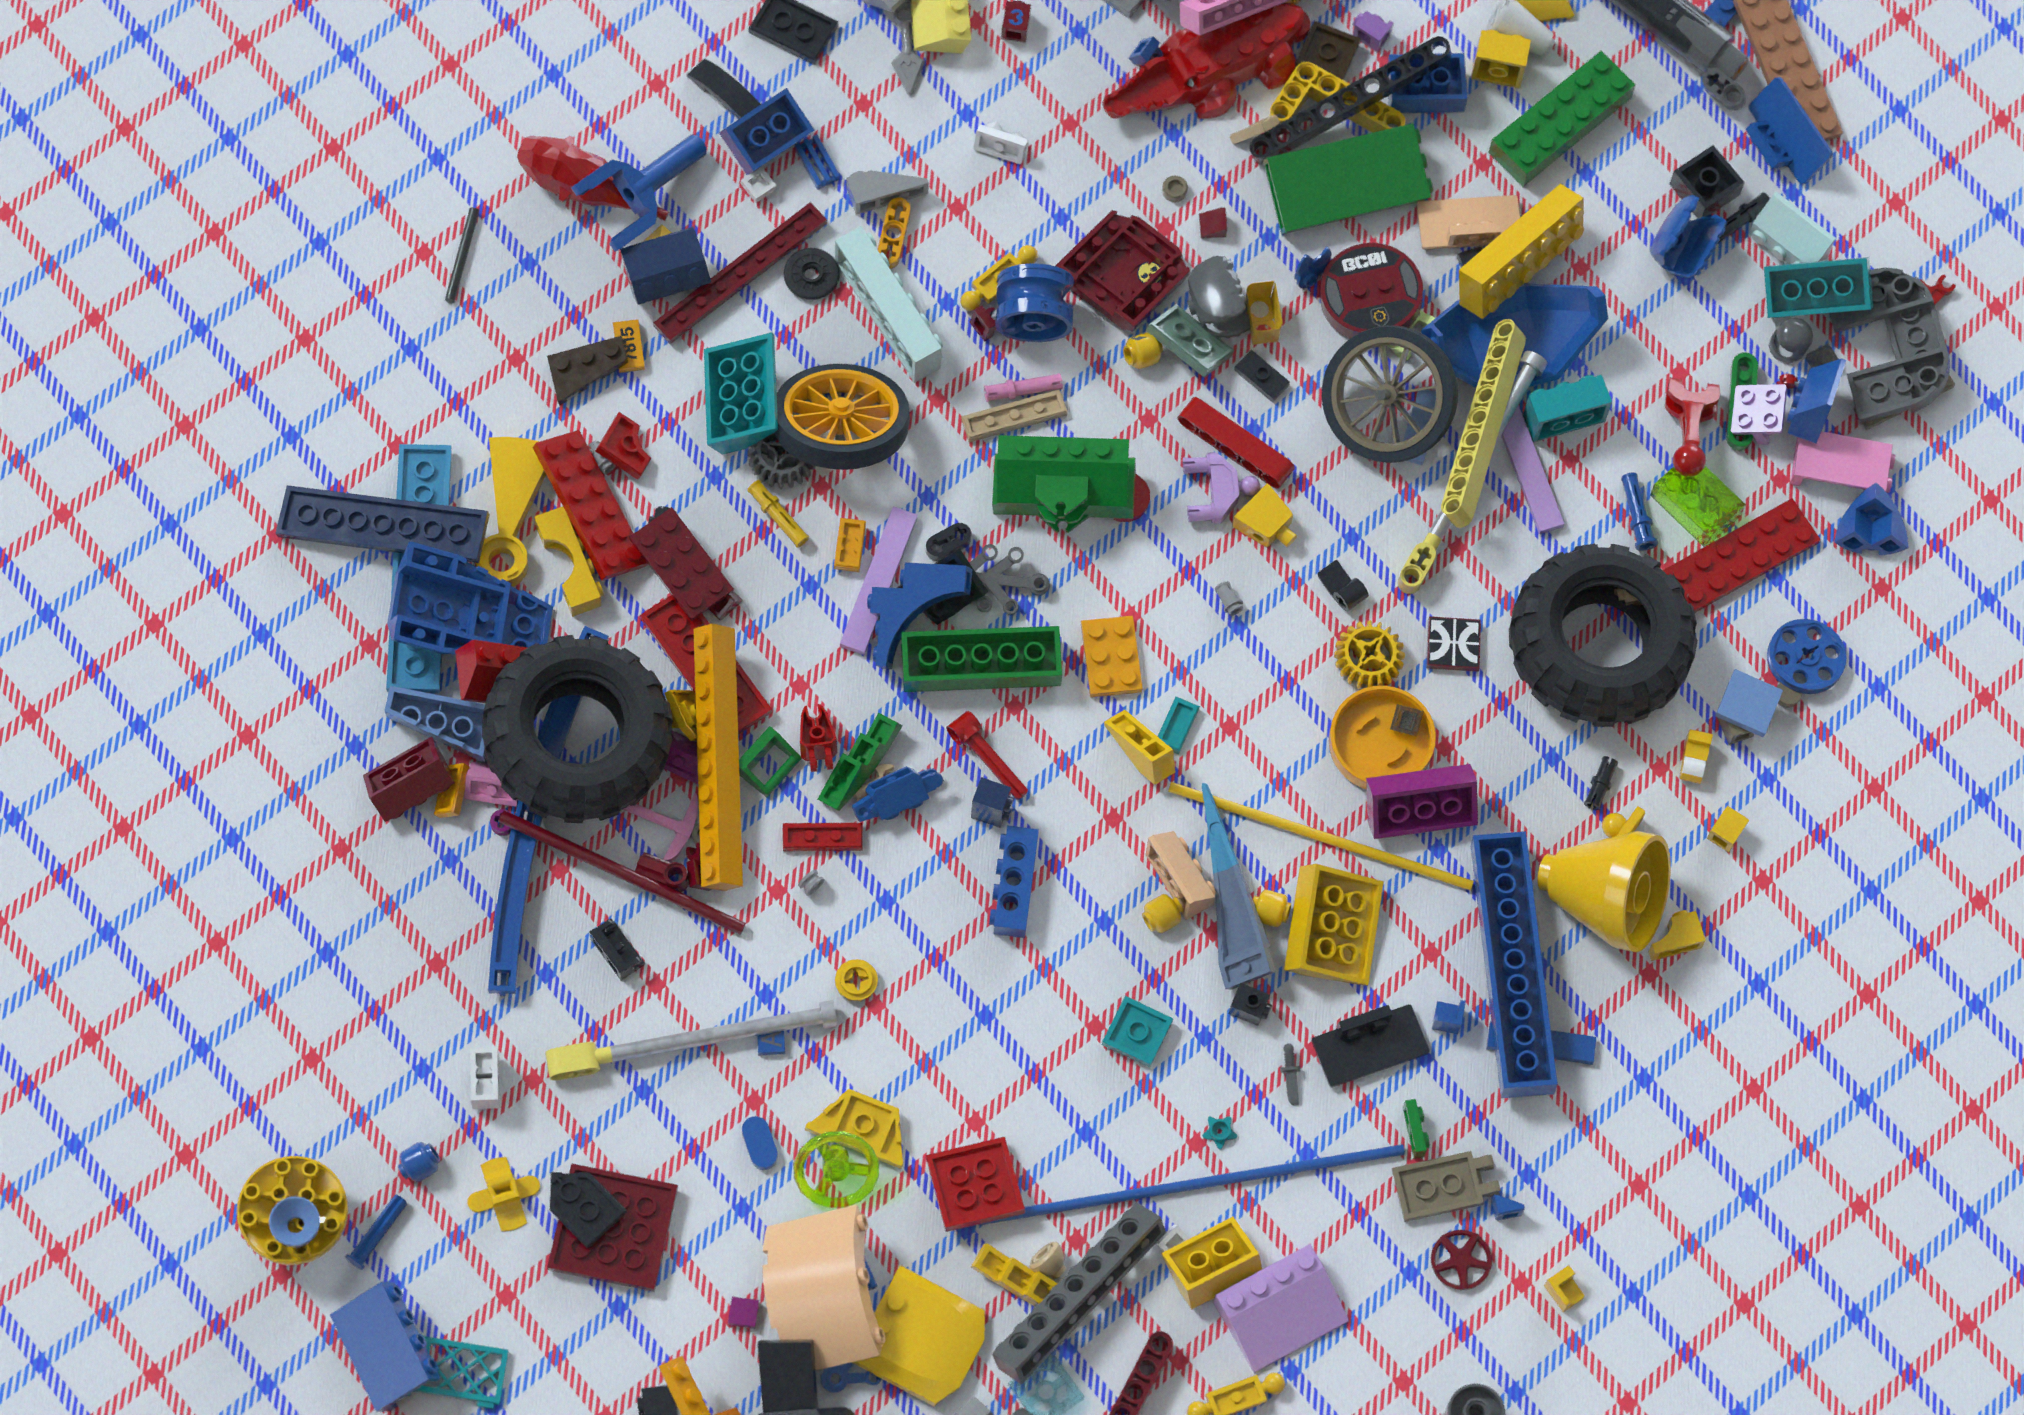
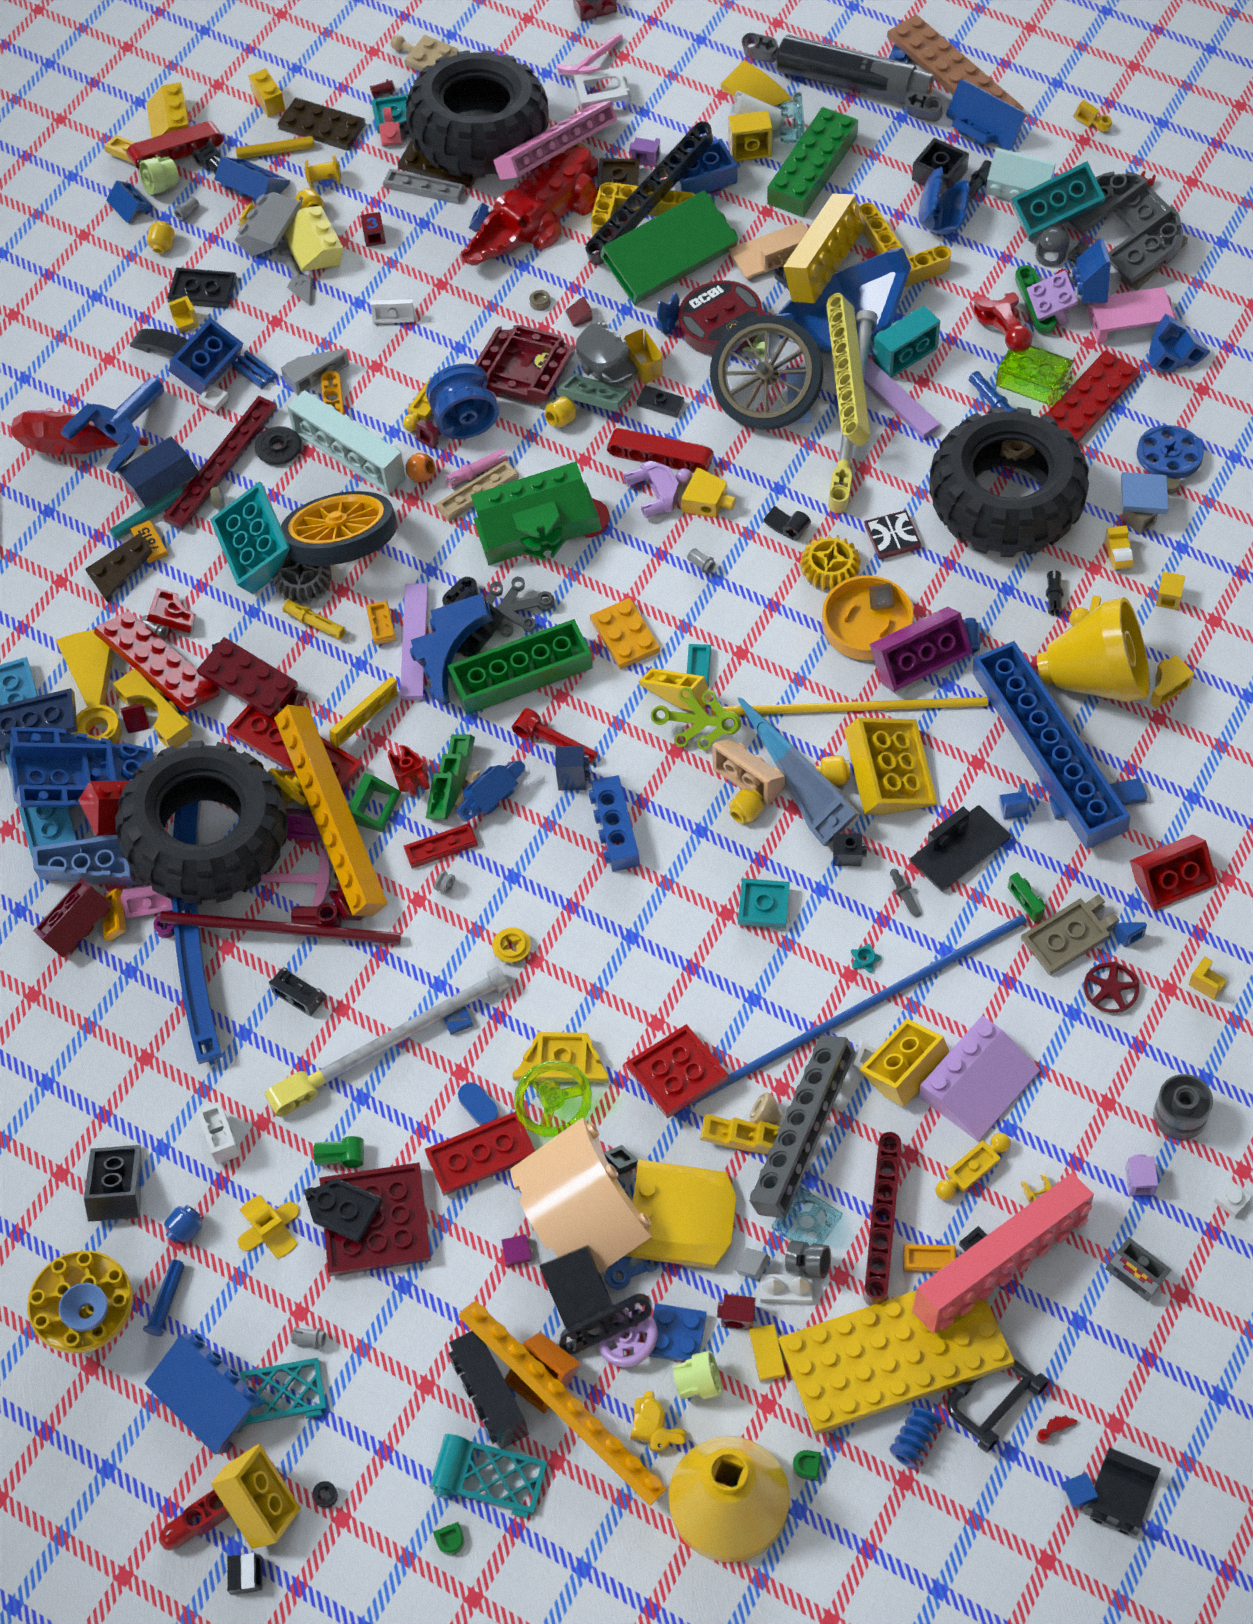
camera: 10 degrees left, 10 degrees down
tan tile [1230,115,1280,145] -> none
none -> black slope [84,1145,141,1222]
none -> teal axle [109,486,184,540]
none -> dark red slope [120,703,150,733]
none -> yellow panel [168,296,199,334]
none -> dark tan tile [210,486,225,509]
none -> light grey pin [291,1327,326,1349]
none -> green piece [313,1136,364,1168]
none -> yellow tile [330,676,398,748]
none -> orange piece [405,453,436,483]
none -> red plate [424,1111,535,1196]
none -> pearl dark grey plate [604,1145,638,1175]
none -> lime plant [651,687,741,750]
none -> clear light blue piece [780,92,804,146]
none -> yellow beam [859,202,951,287]
none -> blue cone [963,618,980,653]
none -> yellow plate [1073,100,1112,132]
none -> red slope [1129,834,1218,910]

